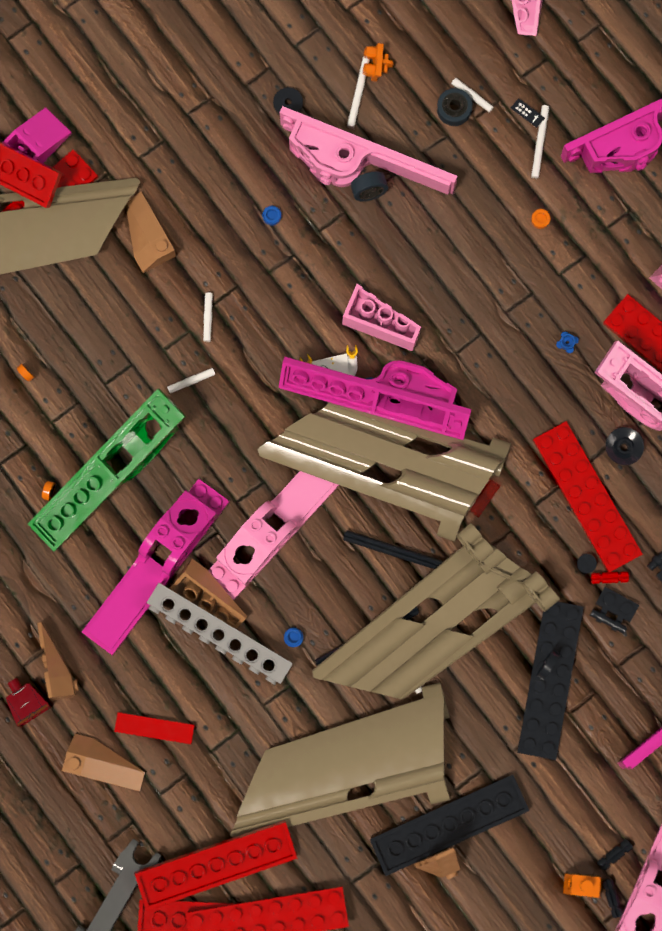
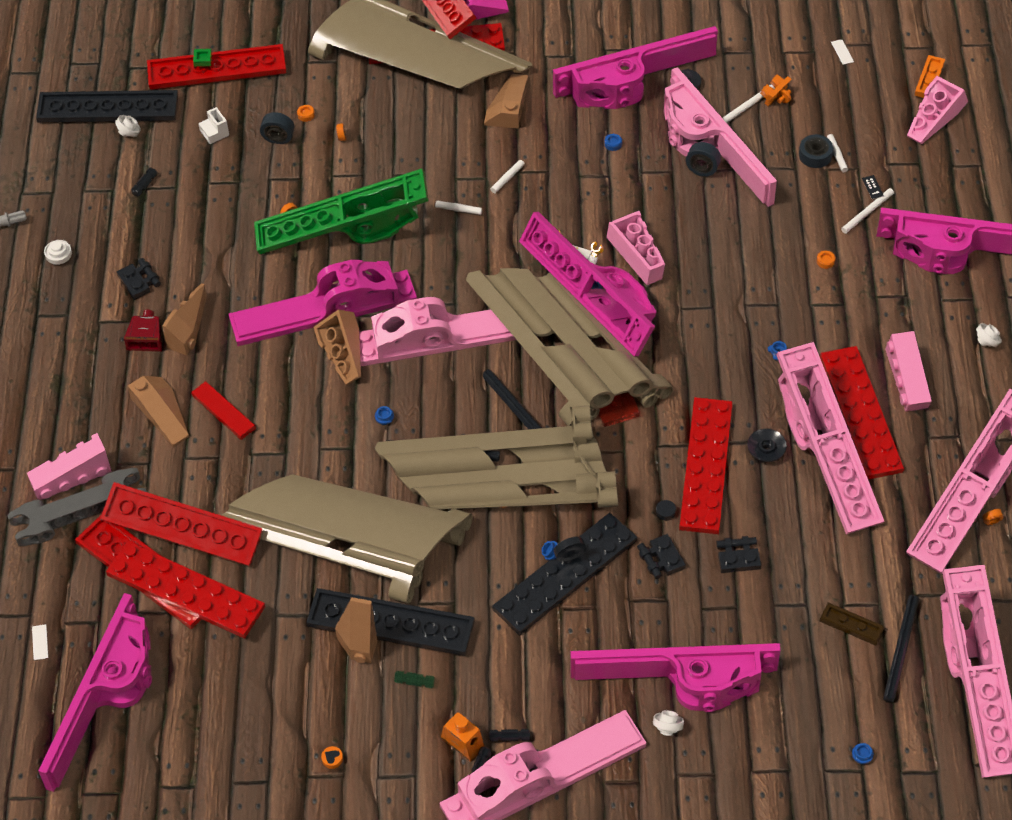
camera: 35 degrees right, 25 degrees down
light grey brick [147,583,293,685] -> none
red axle [591,572,629,584] -> none
none -> bright pink wedge [27,433,112,500]
none -> clear green axle [394,670,435,688]
none -> blue plate [542,541,559,560]
none -> dark pink piece [553,26,718,109]

